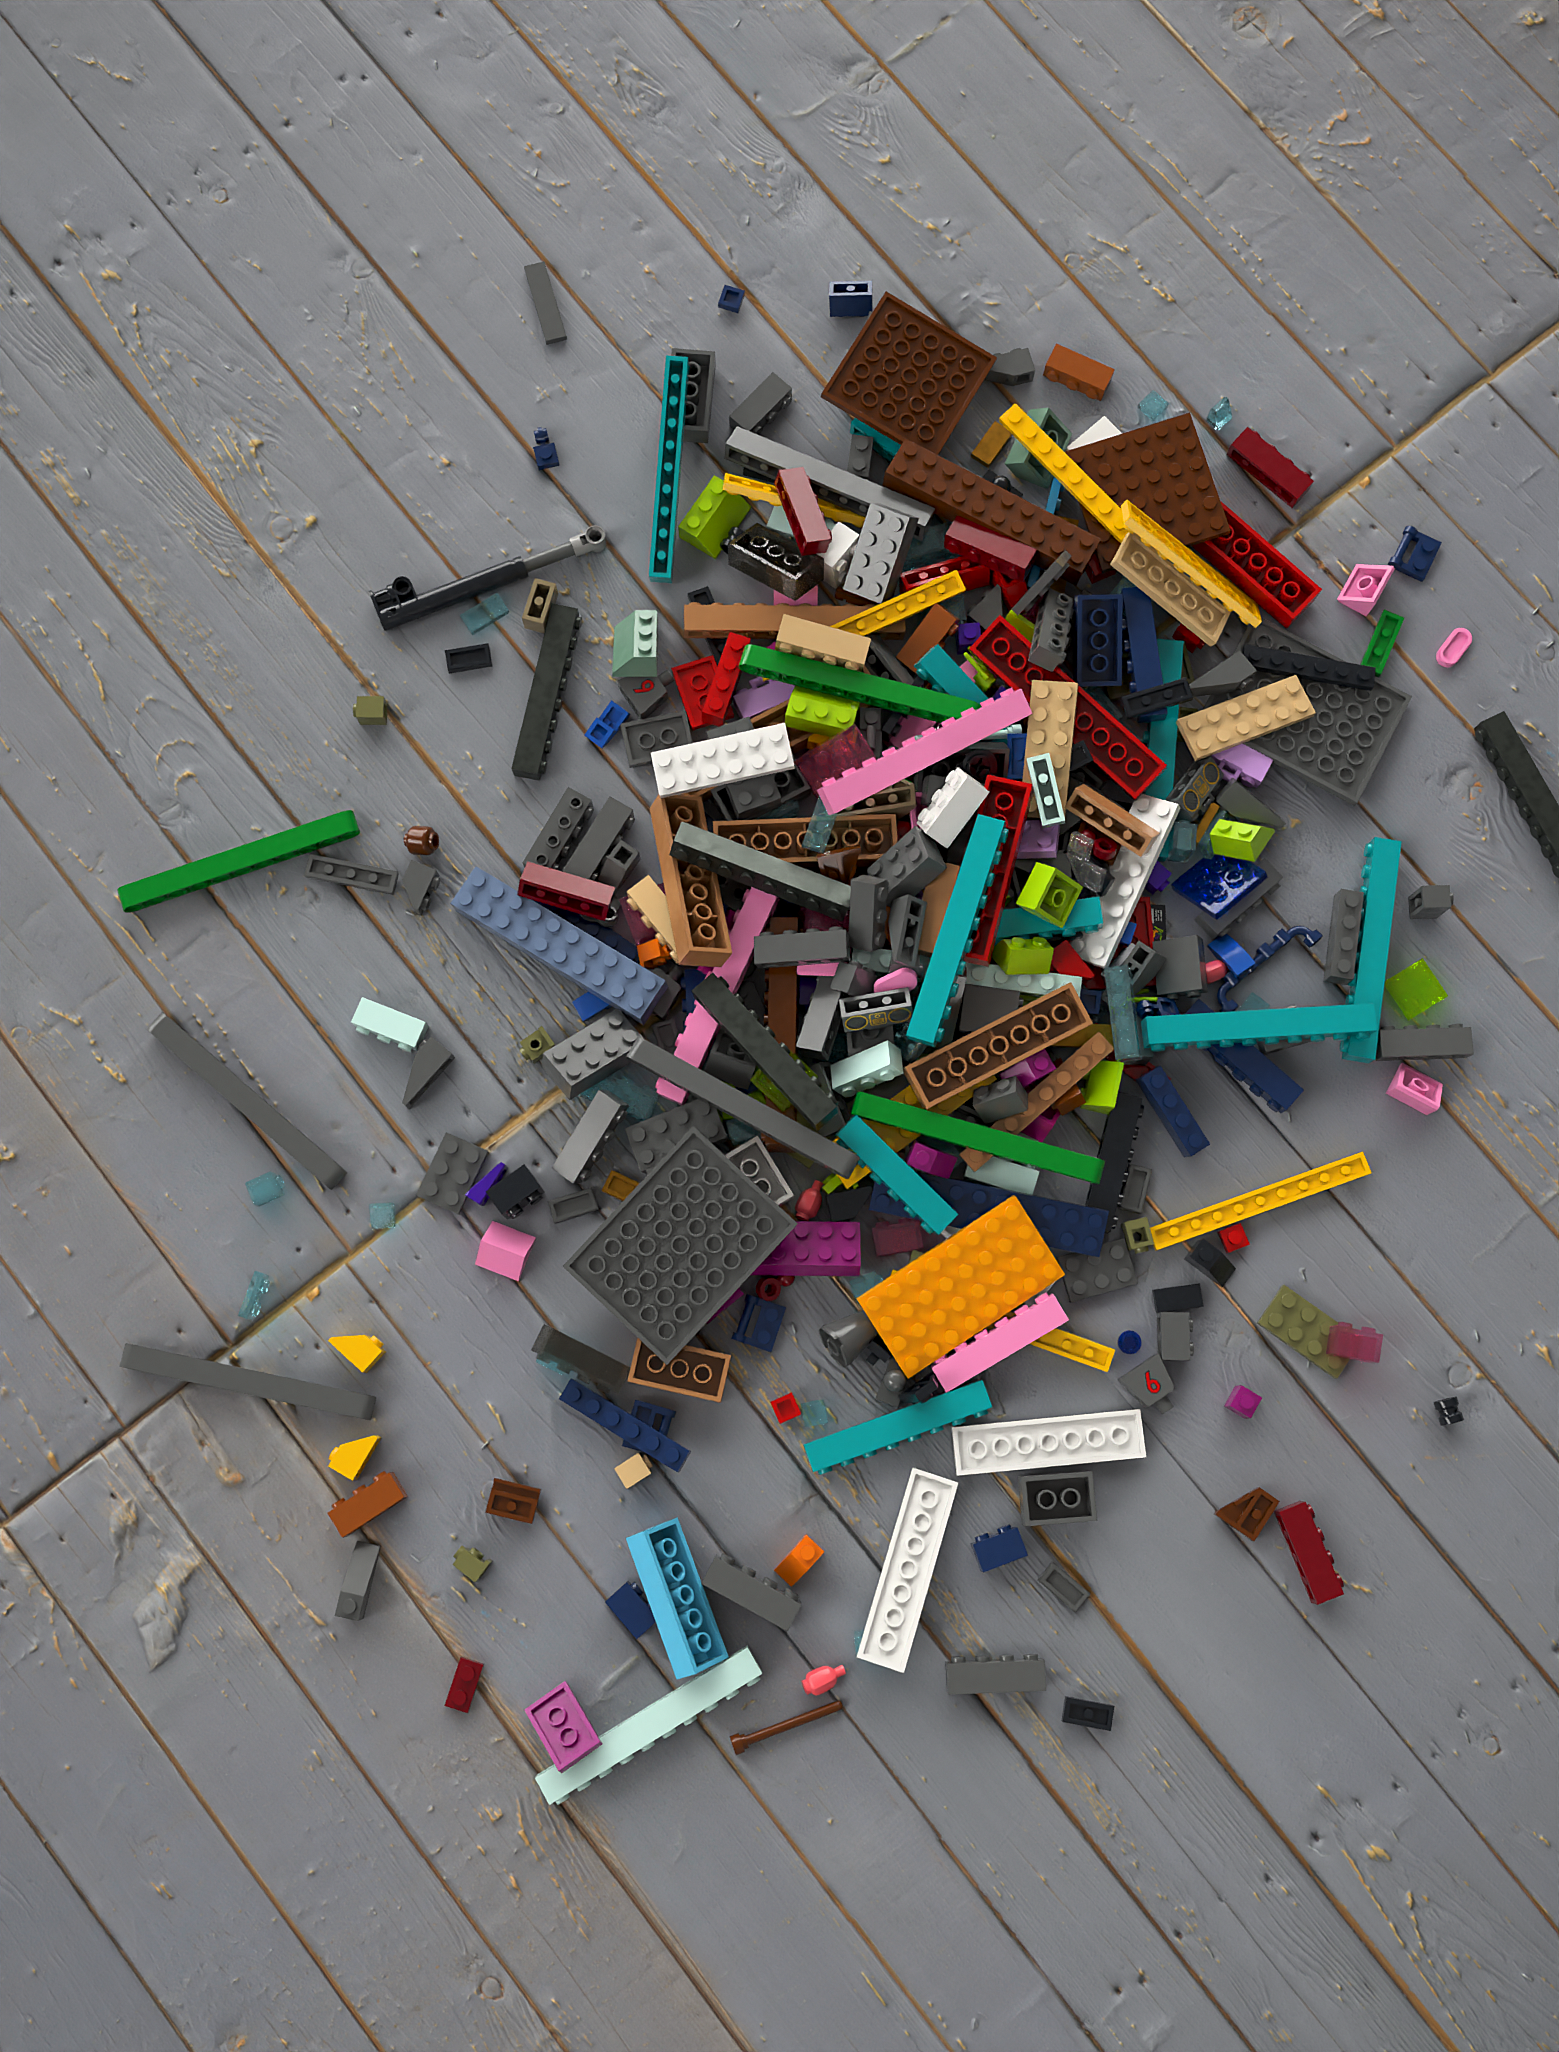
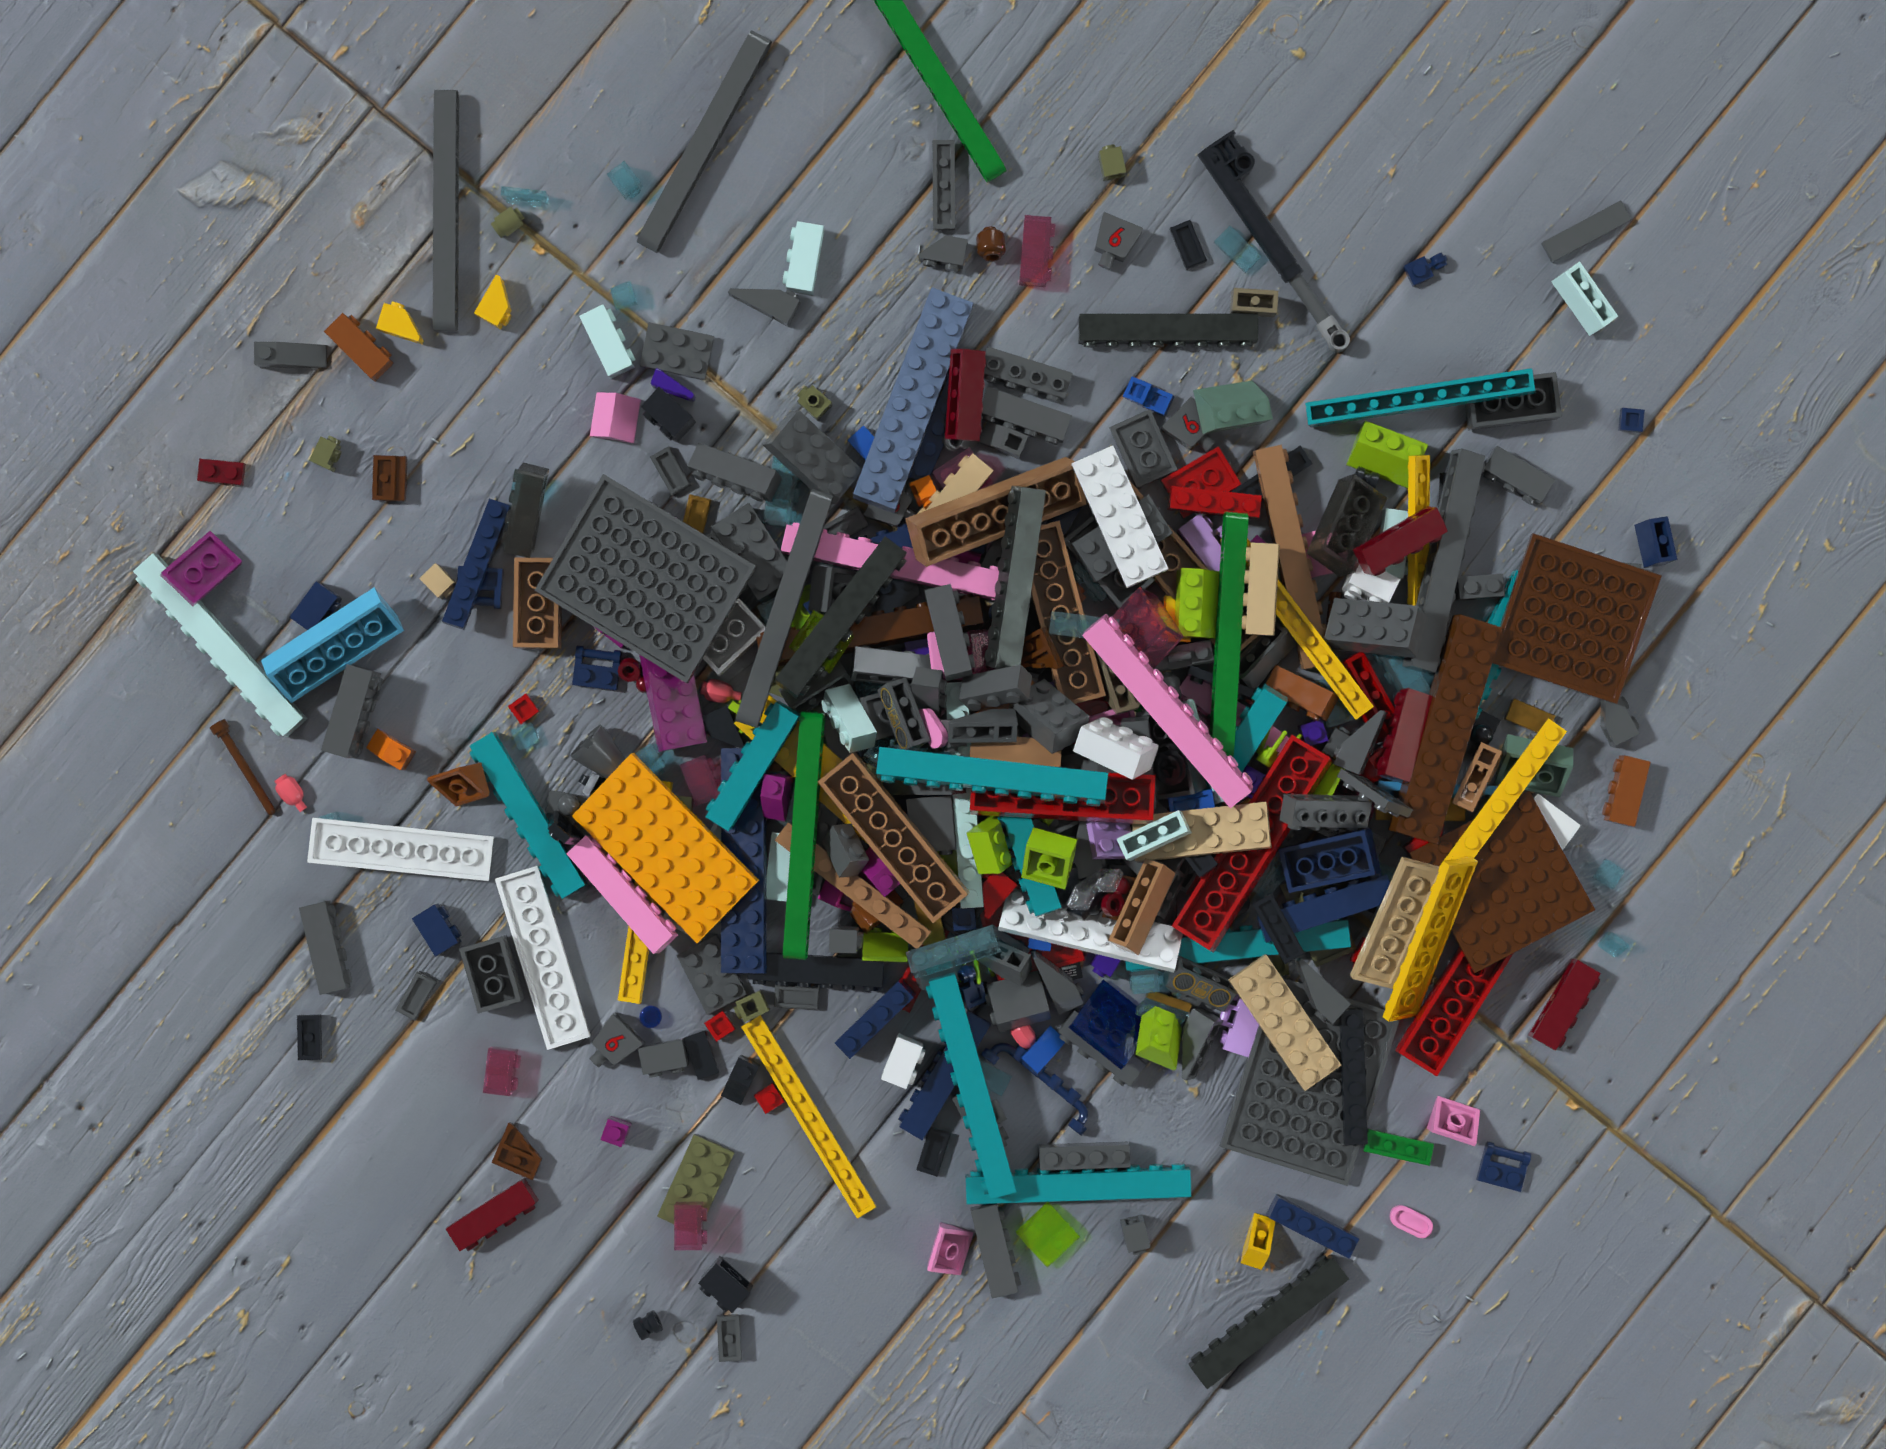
camera: 85 degrees right, 10 degrees up
none -> dark orange slope [427,763,490,806]
none -> clear pink brick [483,1046,521,1096]
none -> olive brick [491,206,525,238]
none -> light aqua brick [579,305,636,379]
none -> black brick [698,1256,753,1313]
none -> red plate [704,1010,736,1042]
none -> dark grey plate [717,1314,742,1362]
none -> dark grey brick [829,925,864,953]
none -> white brick [881,1033,925,1089]
none -> black tile [916,1127,951,1177]
none -> clear pink brick [1019,215,1055,288]
none -> dark grey slope [1030,949,1084,1015]
none -> dark grey torso [1095,212,1143,270]
none -> yellow slope [1241,1213,1275,1270]
none -> dark blue brick [1266,1194,1359,1259]
none -> dark grey slope [1333,710,1388,775]
none -> medium nougat slope [1452,742,1503,813]
none -> light aqua brick [1551,262,1618,336]

